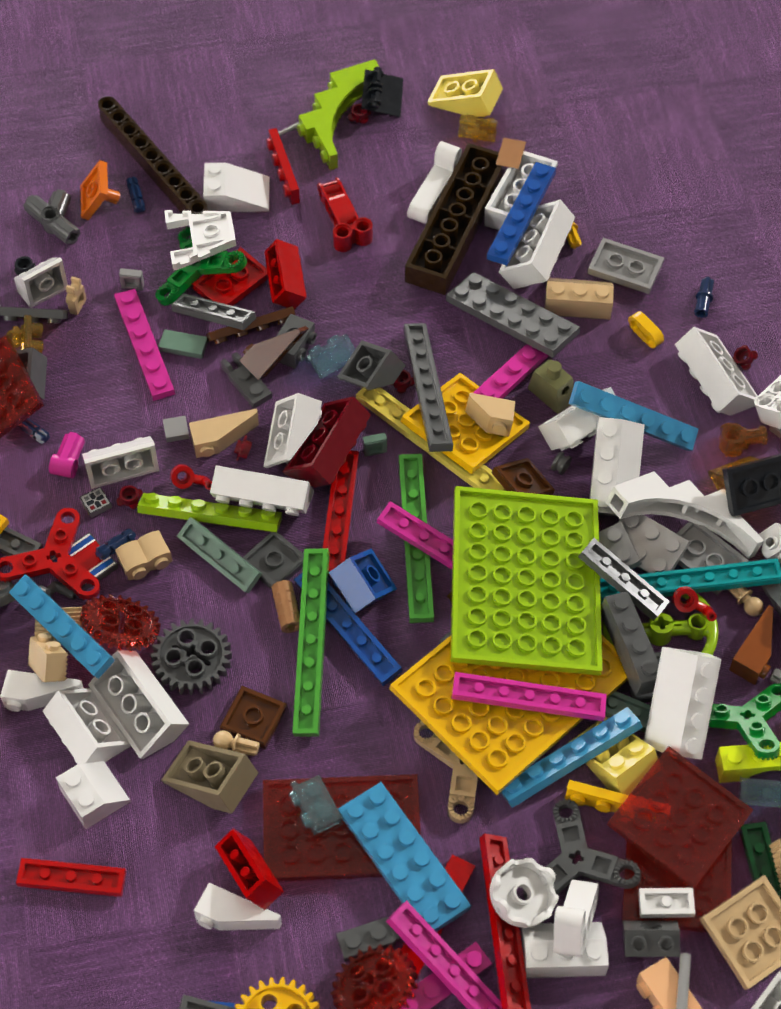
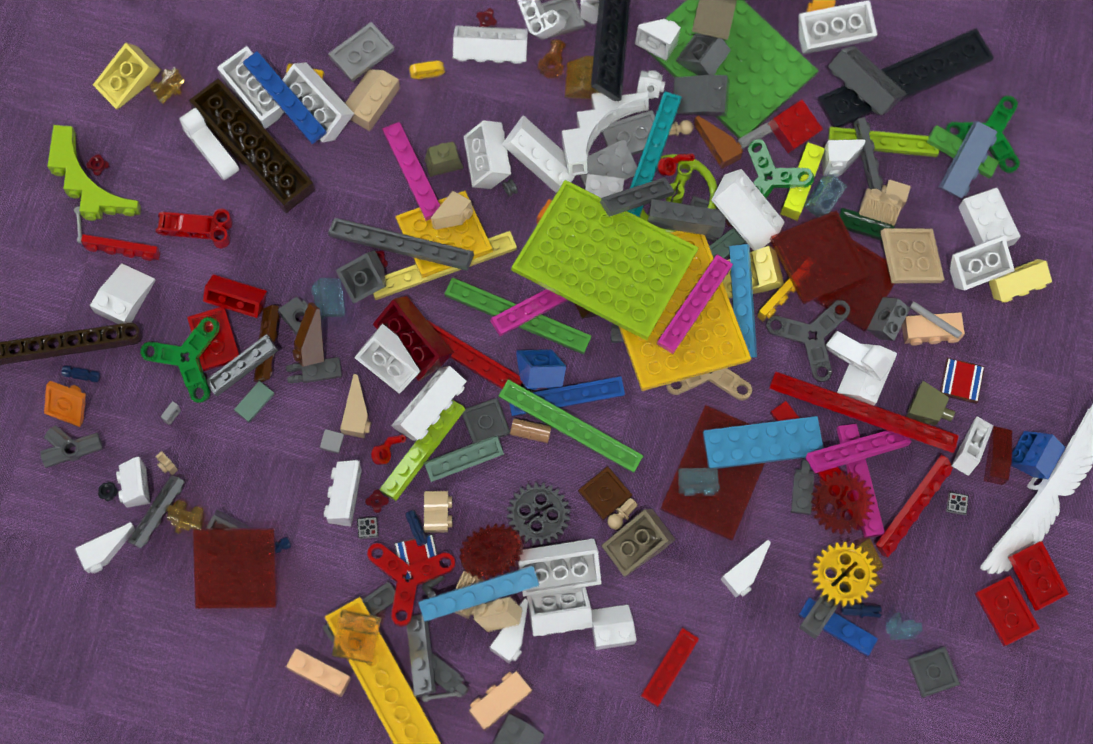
camera: 70 degrees left, 15 degrees up
dark pink piece [49,432,85,479] -> none
dark pink plate [114,288,175,401] -> none
white wing [164,210,237,271] -> none
red brick [214,828,284,910] -> none
dark red plate [234,435,252,461] -> none
black hinge [361,67,404,117] -> none
sand green tile [362,433,387,456] -> none
dark grey plate [446,272,580,357] -> none
white plate [490,858,559,928] -> none
reddish brown tile [491,458,555,495] -> none
medium nougat sticker [496,138,526,169] -> none
dark azure plate [568,381,699,451] -> none
white plate [638,888,695,918] -> none
dark blue axle [694,276,714,318] -> none

